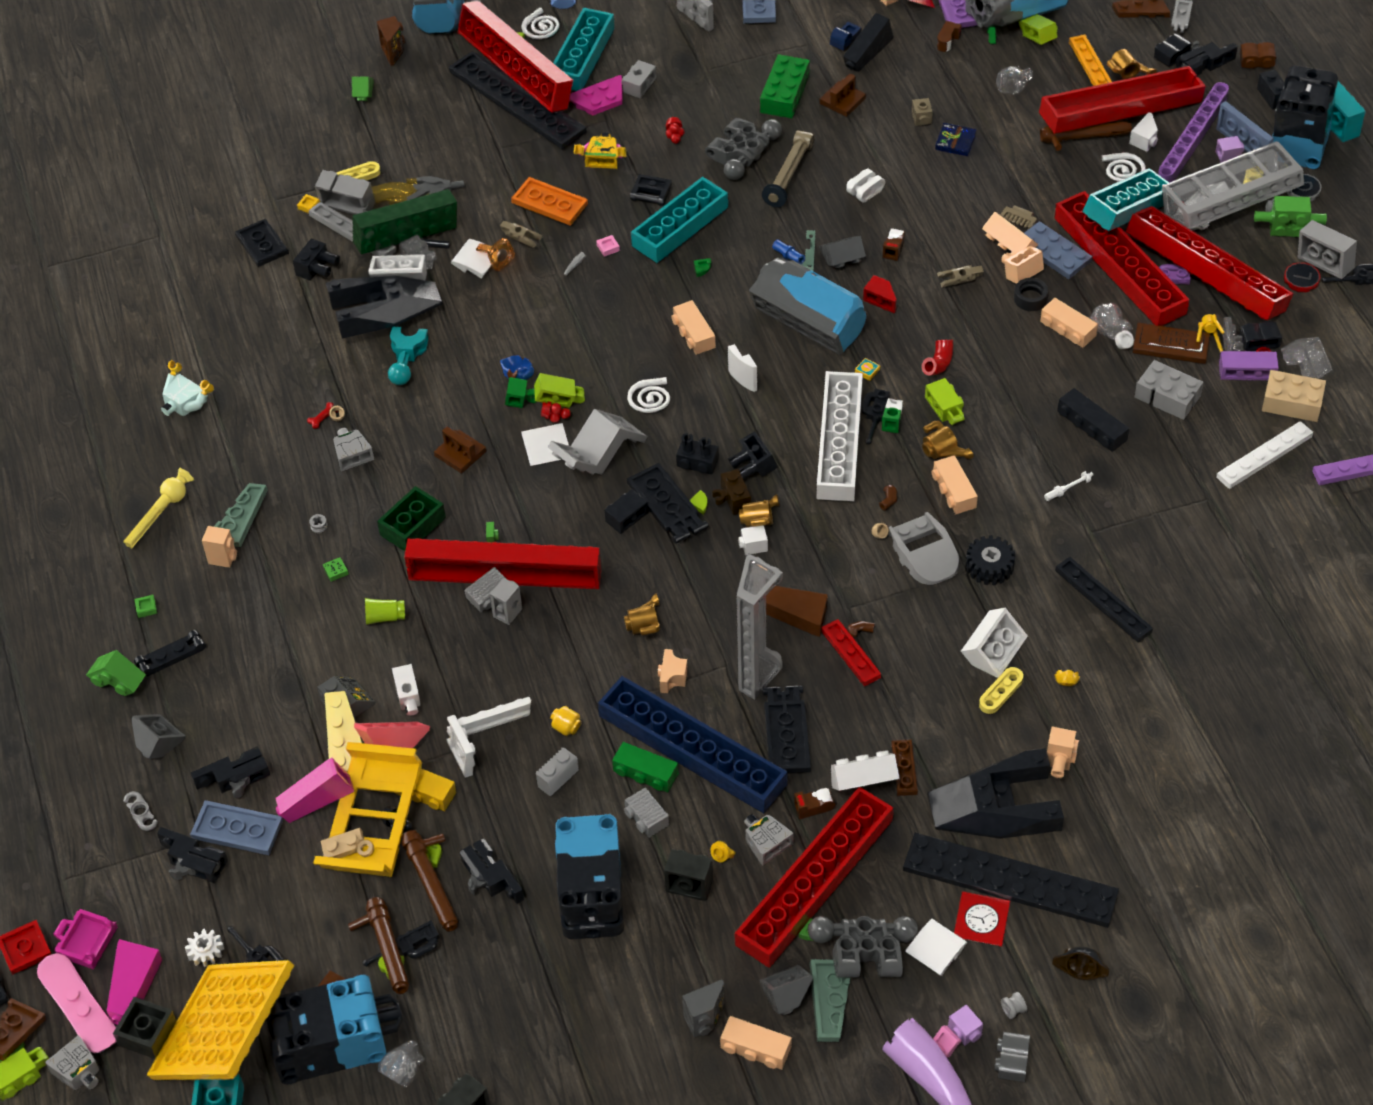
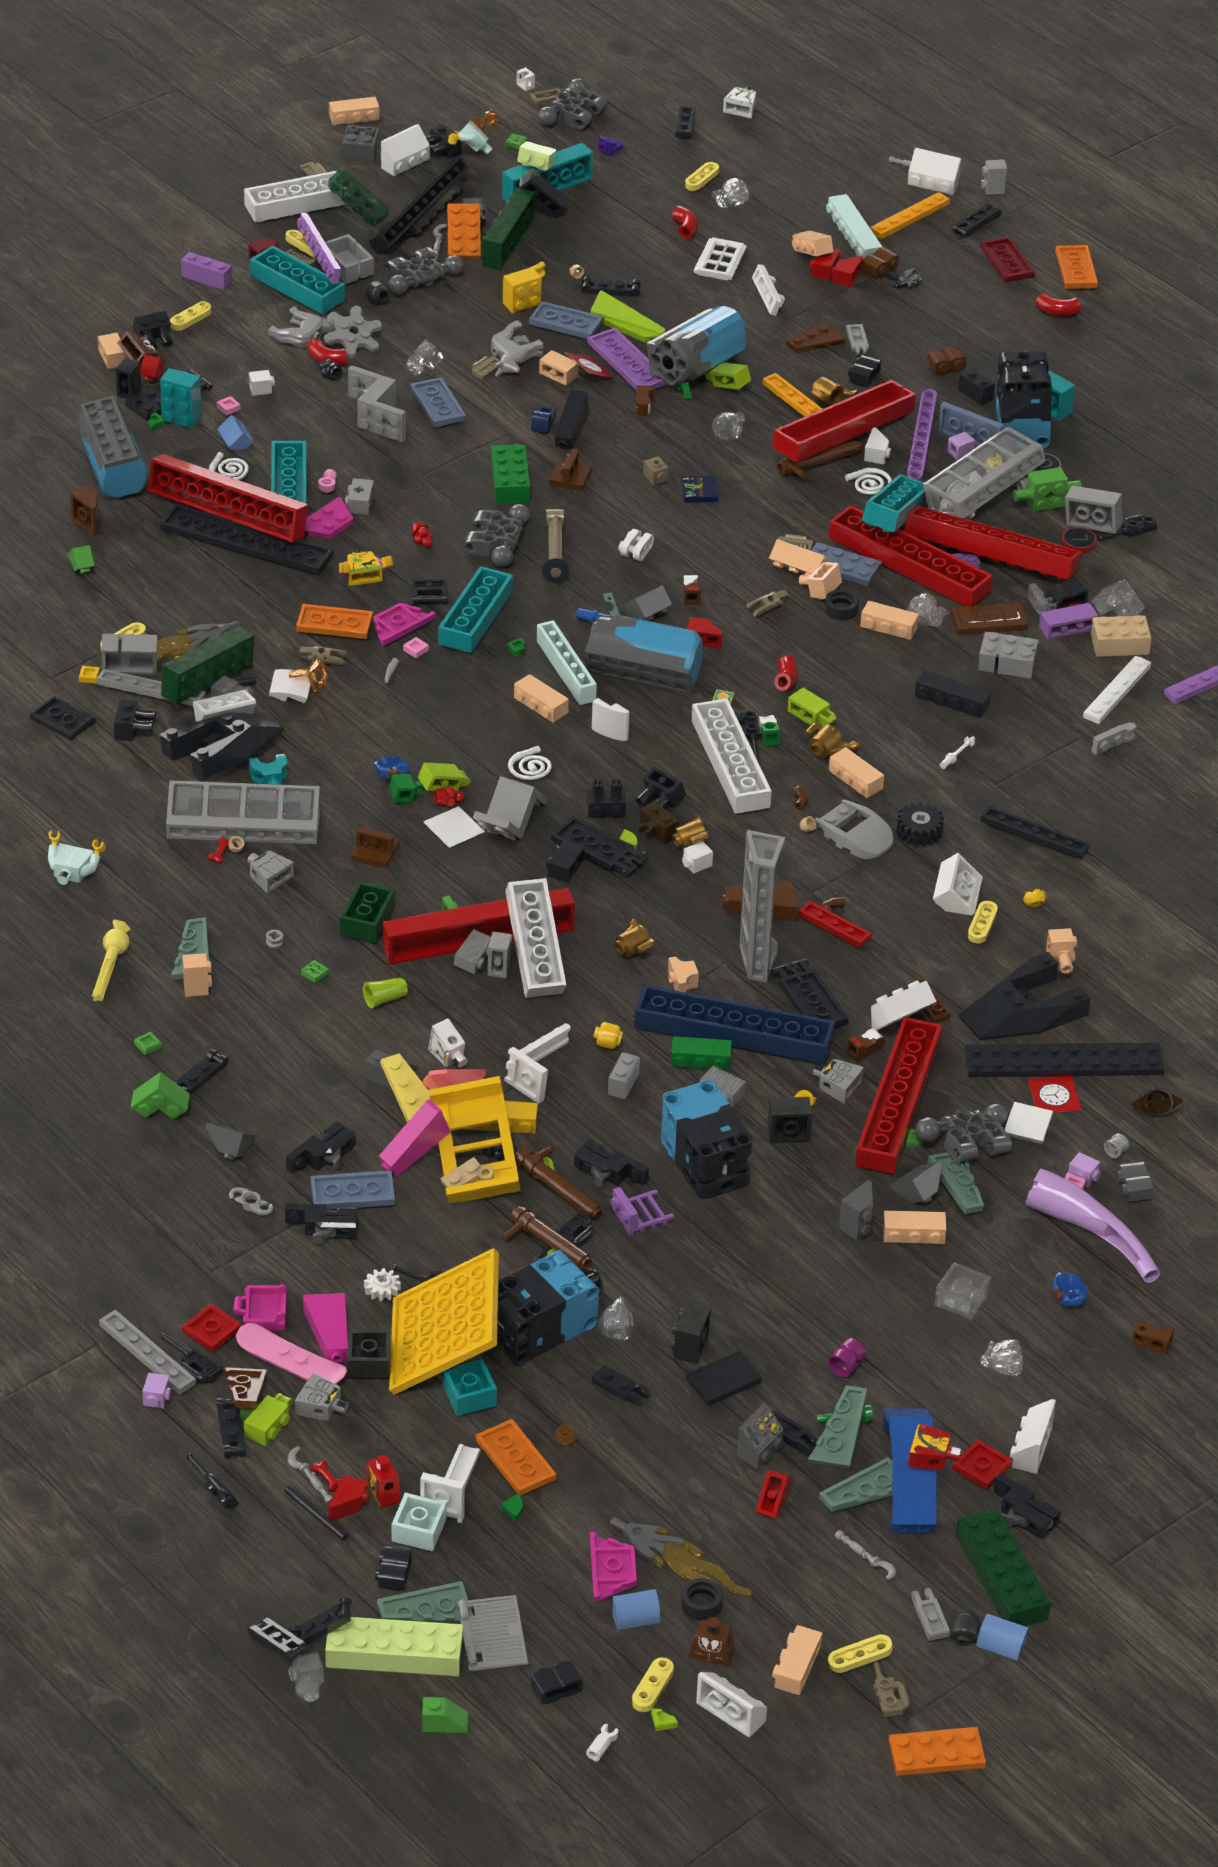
camera: 25 degrees left, 10 degrees down
white tile [1115,331,1134,350] -> none
black plate [1176,41,1238,76] -> none
yellow plant [1196,314,1224,353] -> none
none -> window [166,781,320,844]
none -> bright pink plate [318,469,337,493]
none -> dark pink wing [373,602,436,646]
none -> white brick [505,878,566,998]
none -> light aqua brick [537,620,597,705]
none -> medium lavender plate [611,1187,674,1236]
none -> light grey hinge [1092,722,1137,755]

